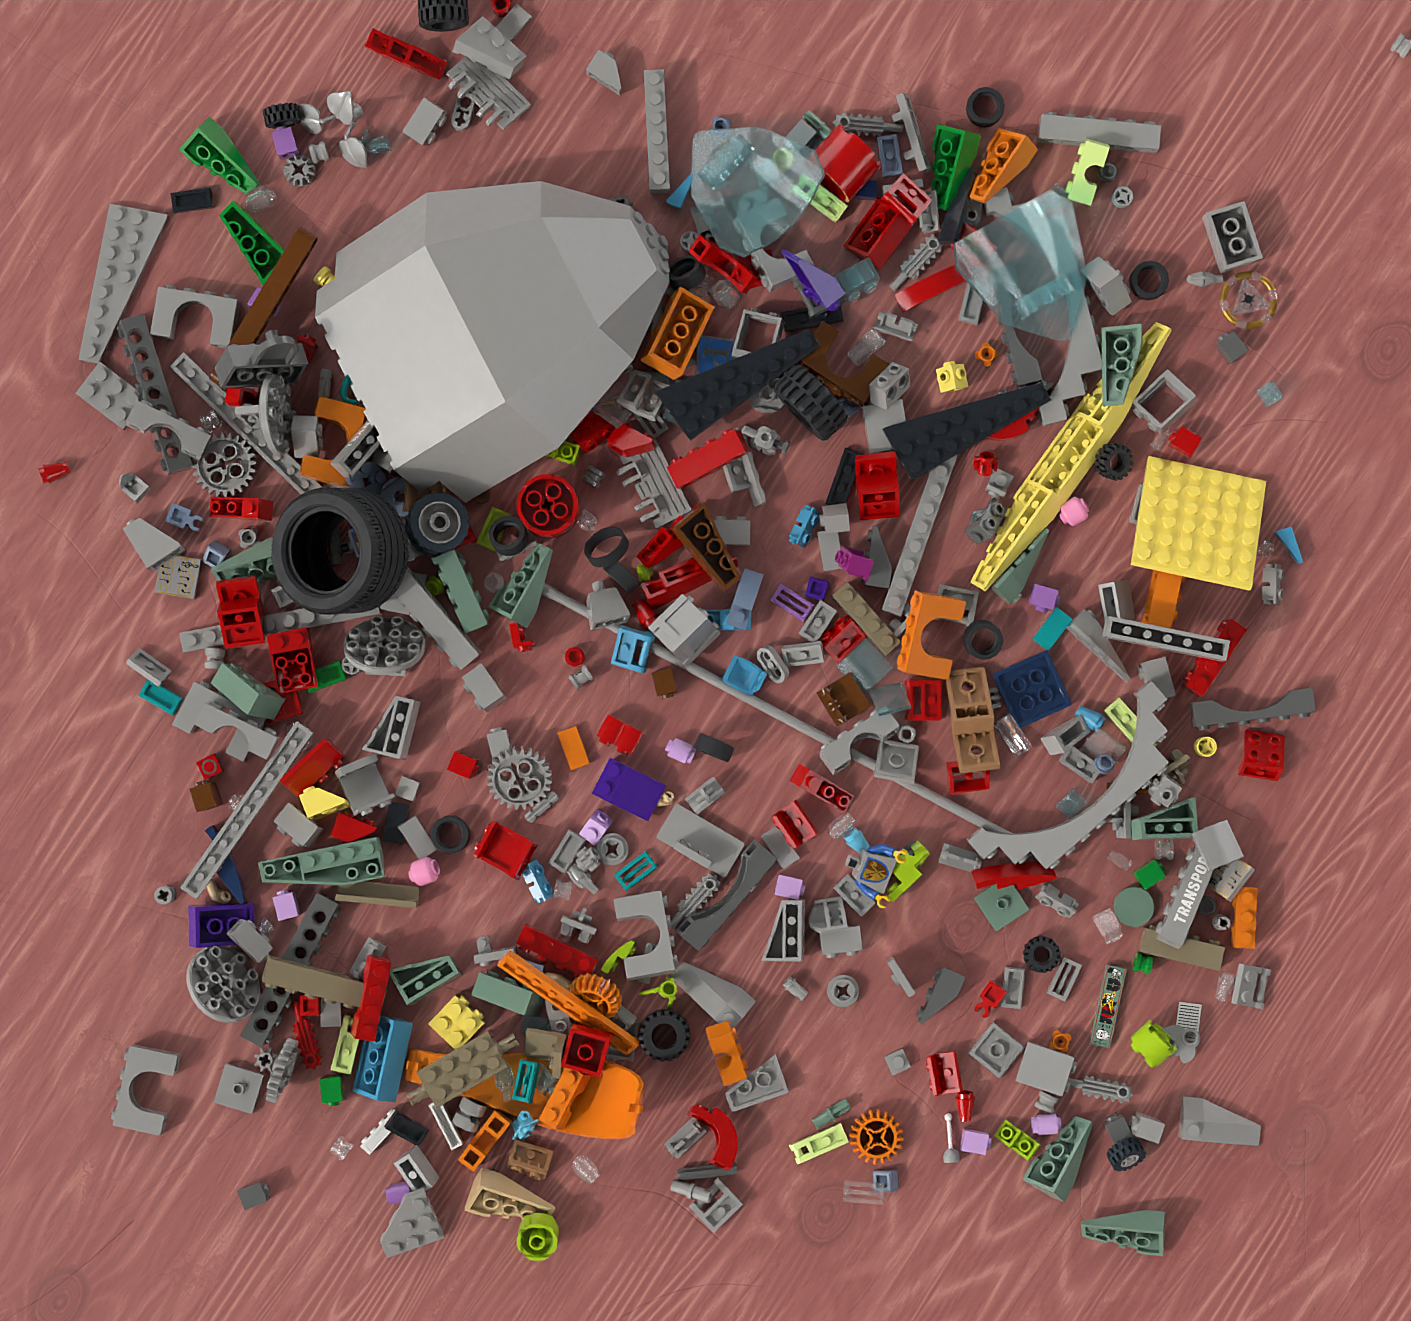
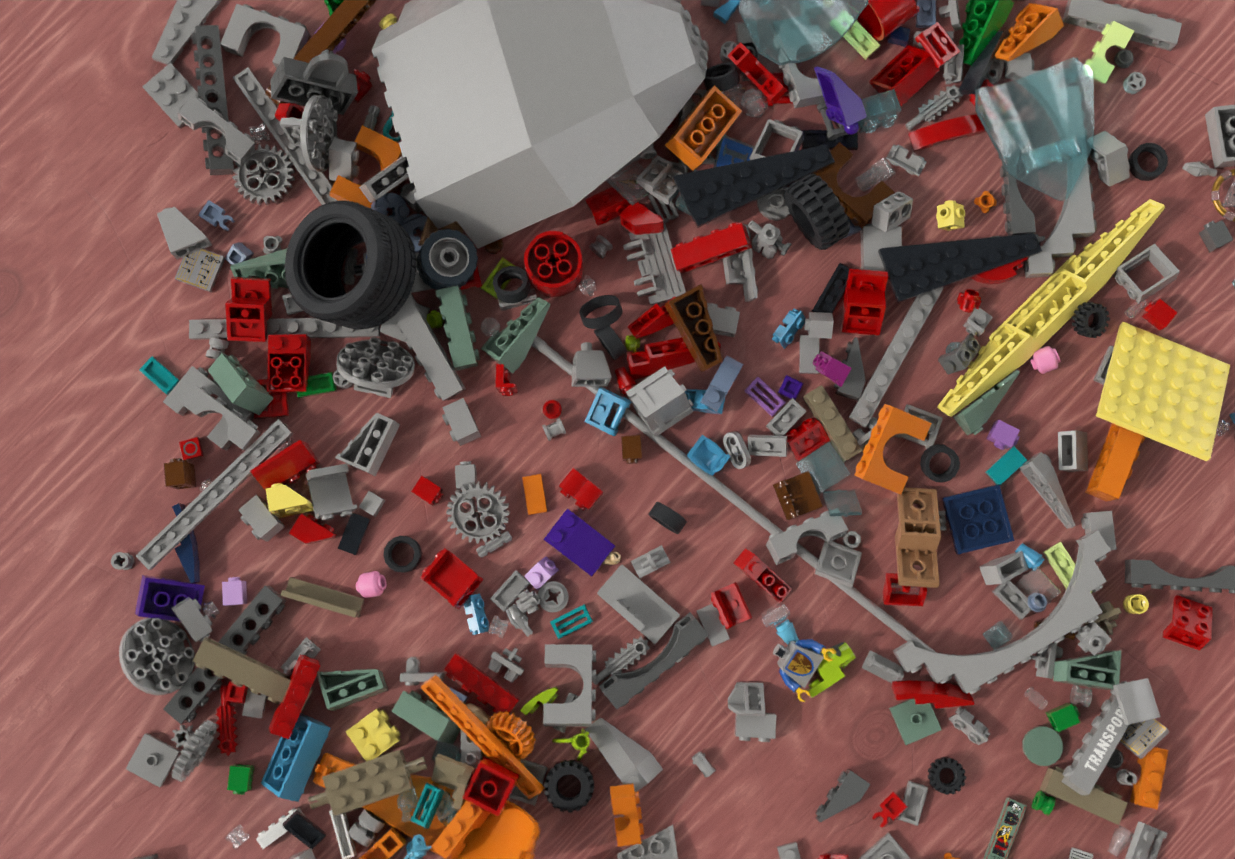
camera: 10 degrees right, 5 degrees down
red cone [38,462,70,484] -> none
light grey arch [111,1044,181,1136] -> none
light grey plate [119,473,151,504] -> none
light grey plate [126,648,172,687] -> none
tan arm [207,879,231,904] -> none
red slope [209,497,274,521] -> none
sand green wedge [258,836,385,885] -> none
yellowish green plate [331,1014,359,1075] -> none
light grey tile [398,816,437,859] -> none
lime slope [545,441,581,466] -> none
light grey slope [610,1006,637,1032] -> none
lavender brick [665,737,696,764] -> none
light grey wedge [761,899,805,962] -> none
lavender brick [774,874,805,900] -> none
light grey gear [827,975,859,1007] -> none
light grey plate [833,874,875,917] -> none
light grey plate [885,957,915,998] -> none
red plate [904,680,941,721] -> none
light grey tile [958,281,987,325] -> none
clear tile [994,714,1032,757] -> none
light grey tile [1046,956,1082,1002] -> none
clear bracket [1092,908,1123,944] -> none
sand green wedge [1102,324,1142,407] -> none
light grey brick [1102,616,1230,662] -> none
red brick [1182,618,1248,697] -> none
light grey hinge [1262,564,1284,605] -> none

